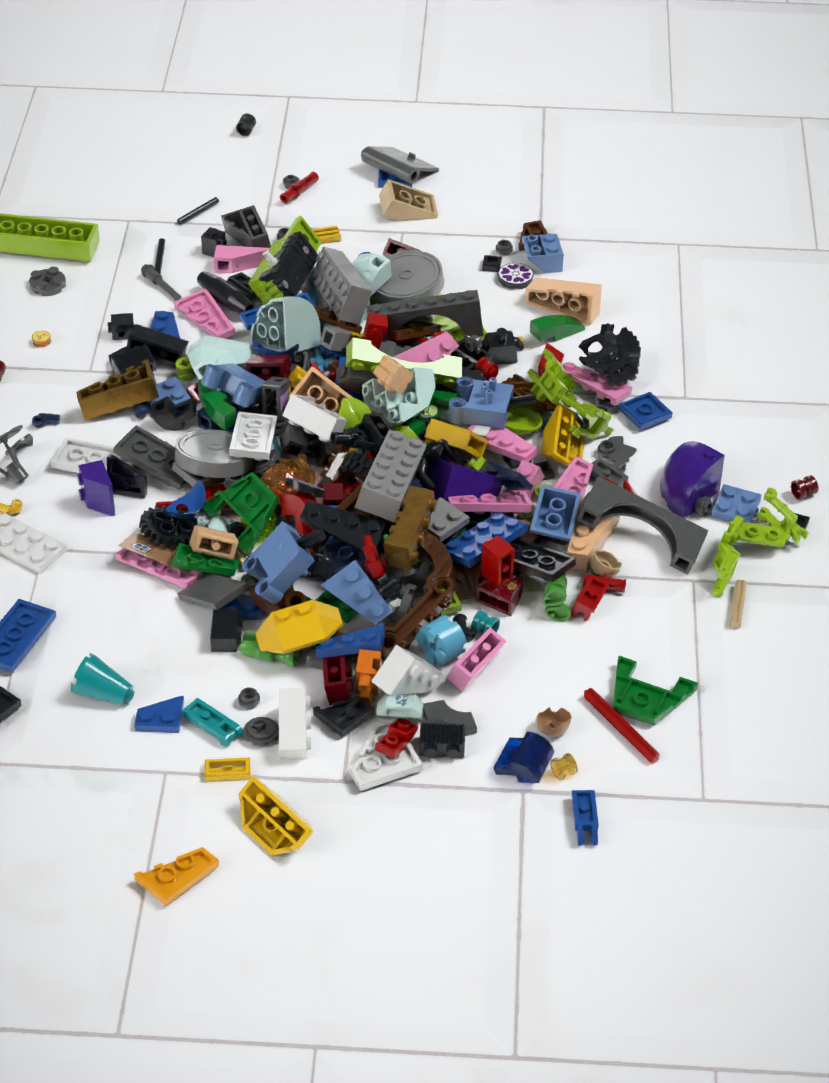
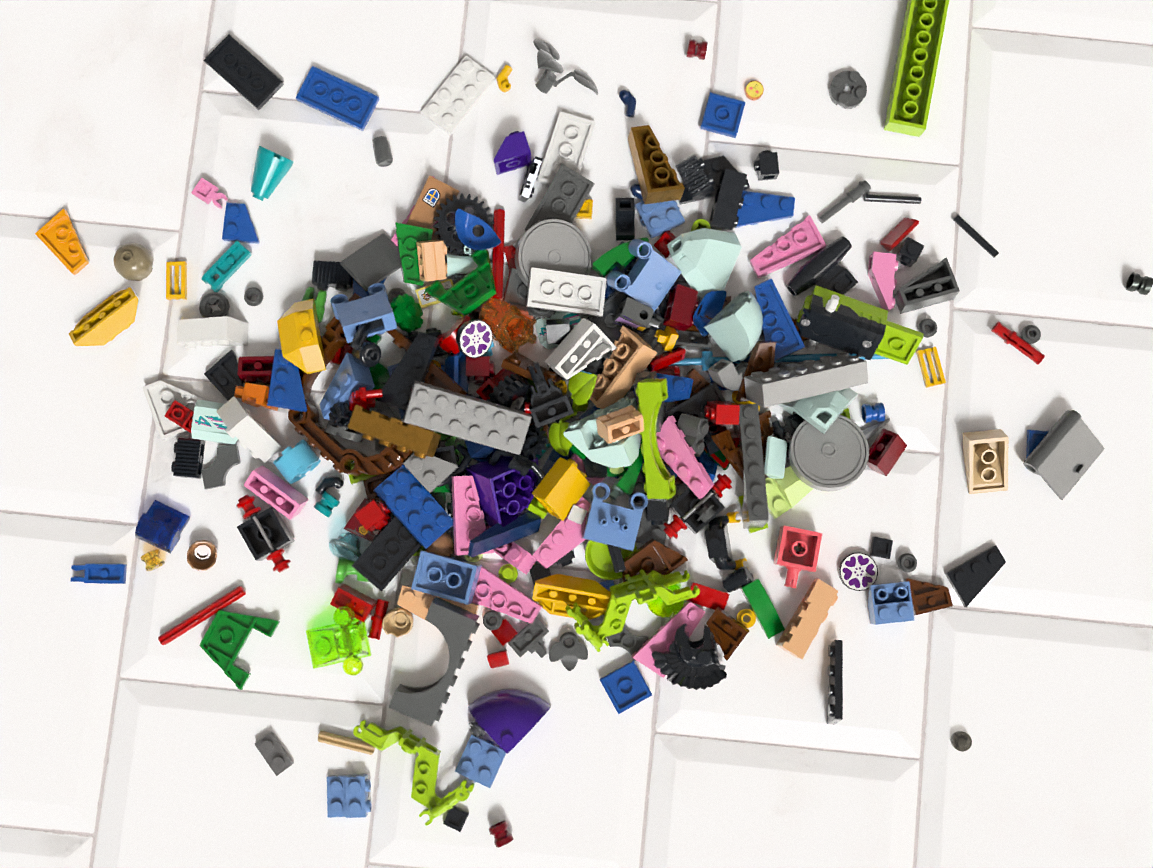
camera: 90 degrees right, 40 degrees up
none -> dark tan cylinder [113,242,154,281]
none -> bright pink plate [191,178,228,209]
none -> black brick [236,495,295,573]
none -> flat silver plate [254,731,294,777]
none -> clear neon green piece [306,606,372,676]
none -> medium blue plate [327,774,372,818]
none -> clear light blue hat [328,532,361,561]
none -> dark grey piece [372,136,393,167]
none -> blue plate [700,92,746,139]
none -> reddish brown wing [706,607,750,661]
none -> black piece [722,566,754,593]
none -> yellow plate [736,609,756,628]
none -> coral brick [773,525,823,589]
none -> black wing [827,640,843,725]
none -> slope [880,218,919,252]
none -> black wing [945,545,1006,607]
none -> clear smoke tile [950,731,972,752]

